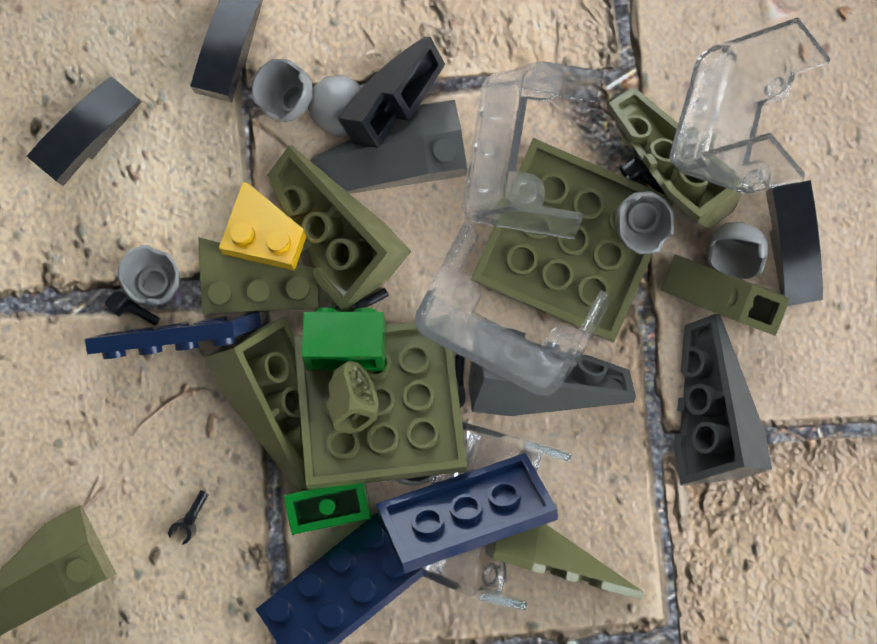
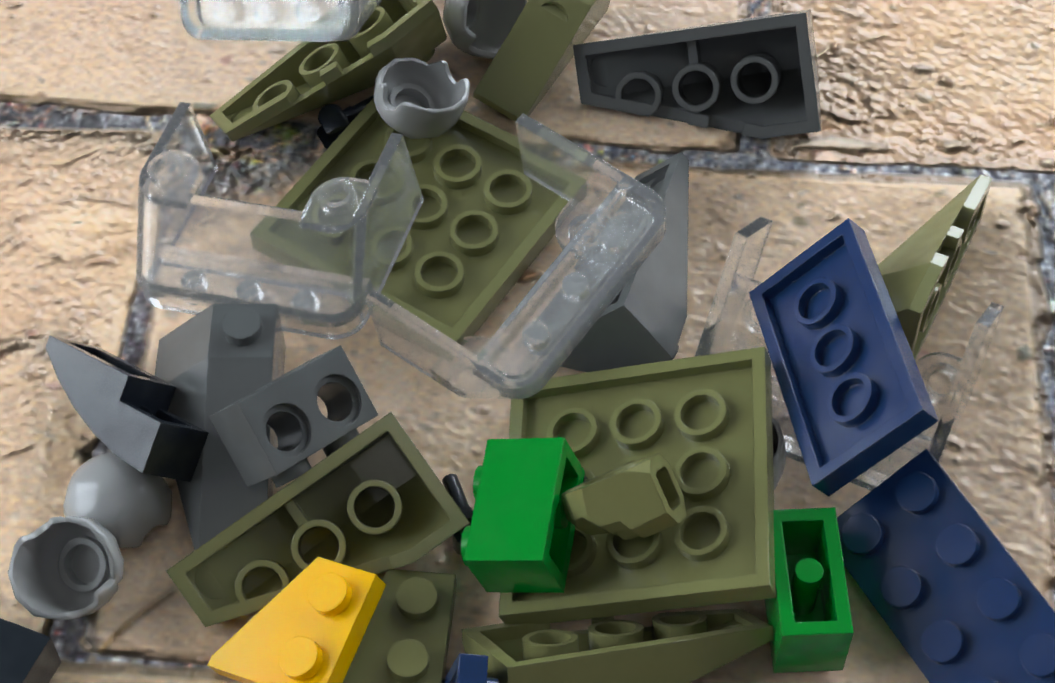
camera: 80 degrees left, 30 degrees down
none -> dark grey brick [209,345,378,488]

